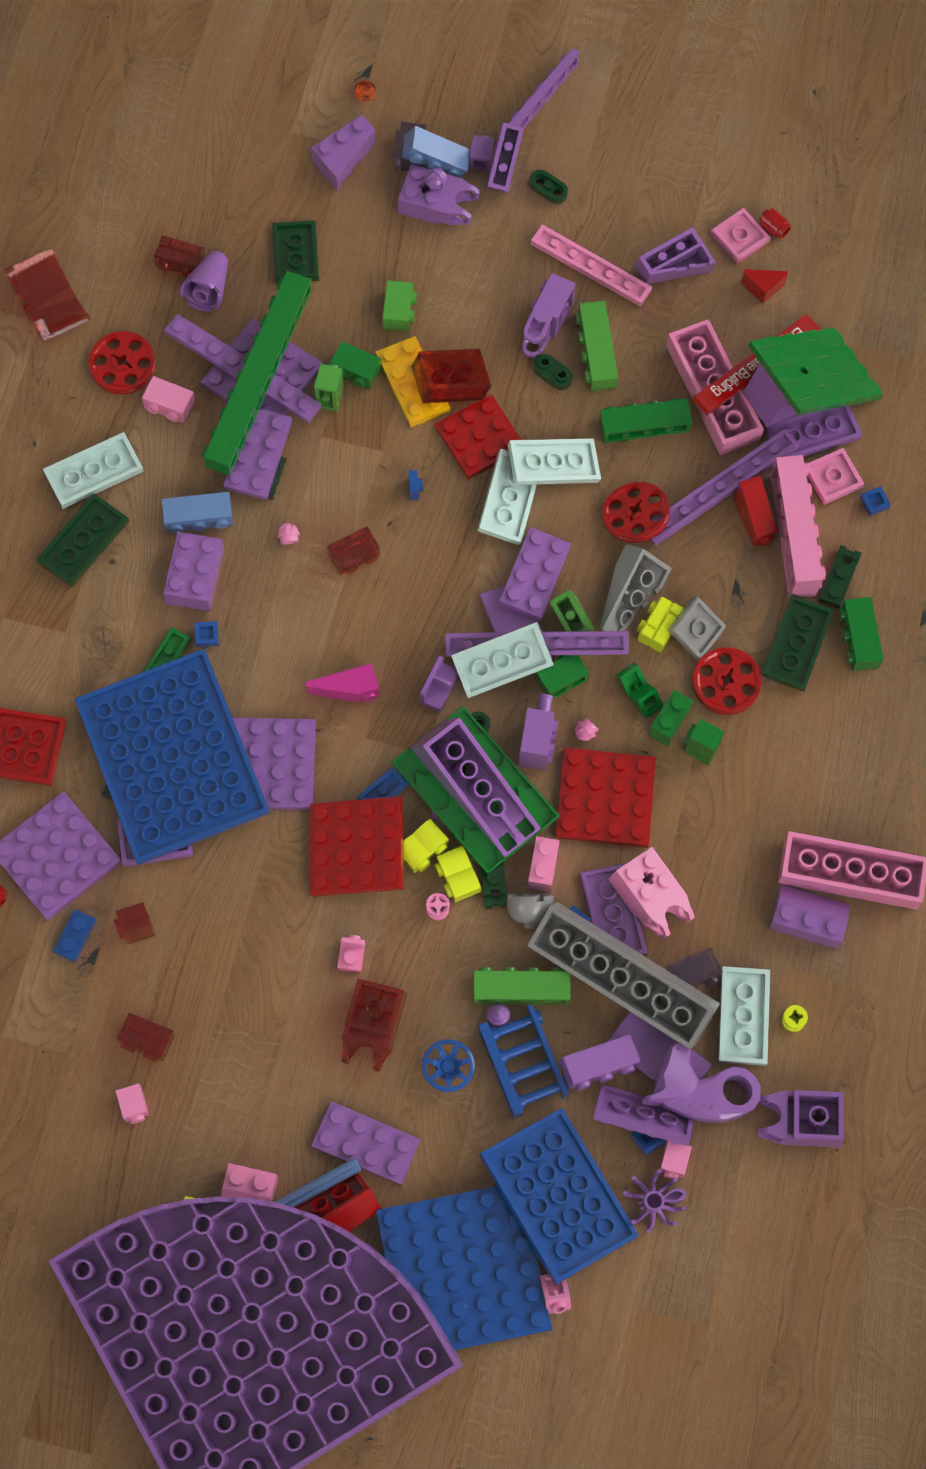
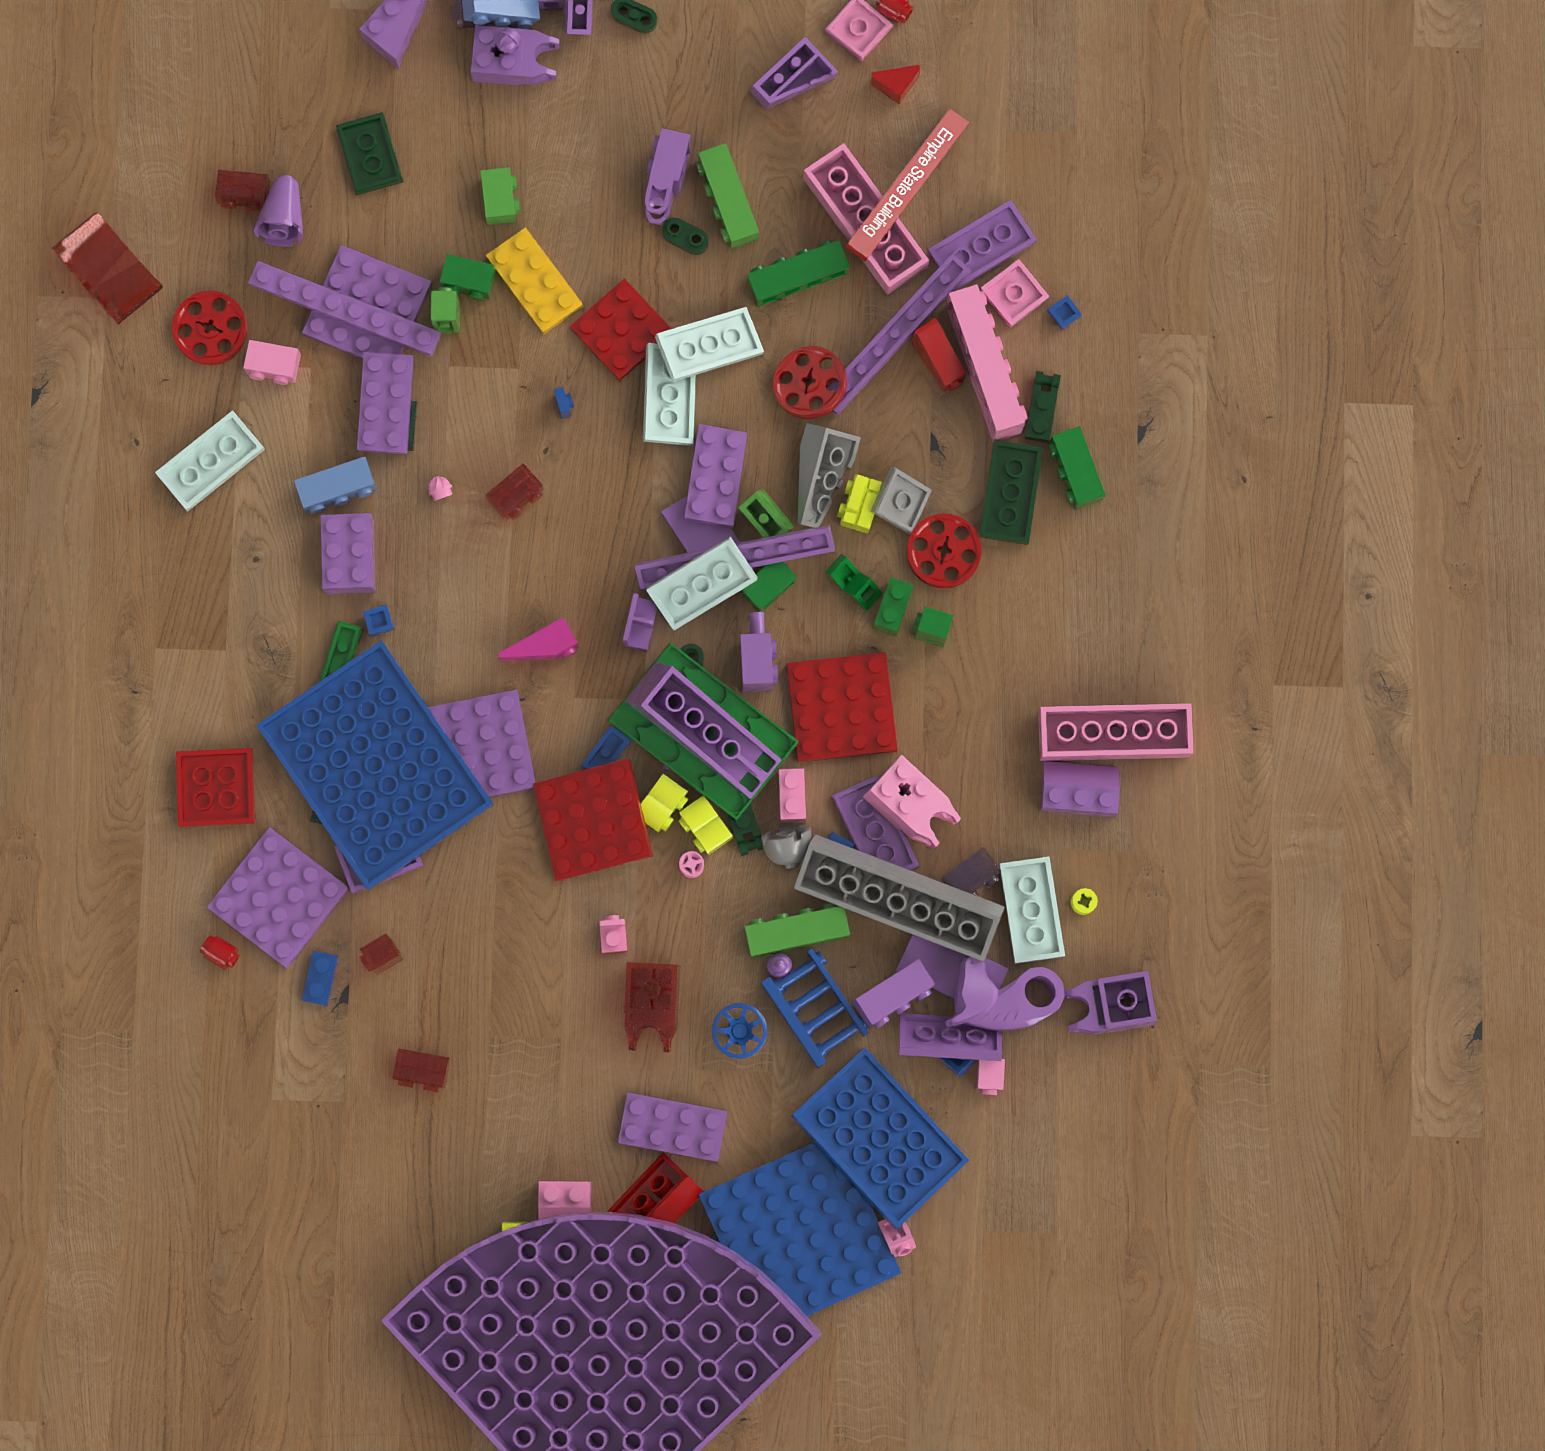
camera: 15 degrees left, 10 degrees up
dark green plate [36,493,129,587] -> none
bright pink brick [116,1083,150,1124] -> none
green brick [202,271,312,476] -> none
medium blue axle [275,1159,361,1208] -> none
clear red brick [411,348,491,404] -> none
bright pink plate [531,224,652,307] -> none
bright pink plate [575,717,599,741] -> none
medium lavender animal [623,1169,686,1233] -> none
green piece [743,327,883,427] -> none

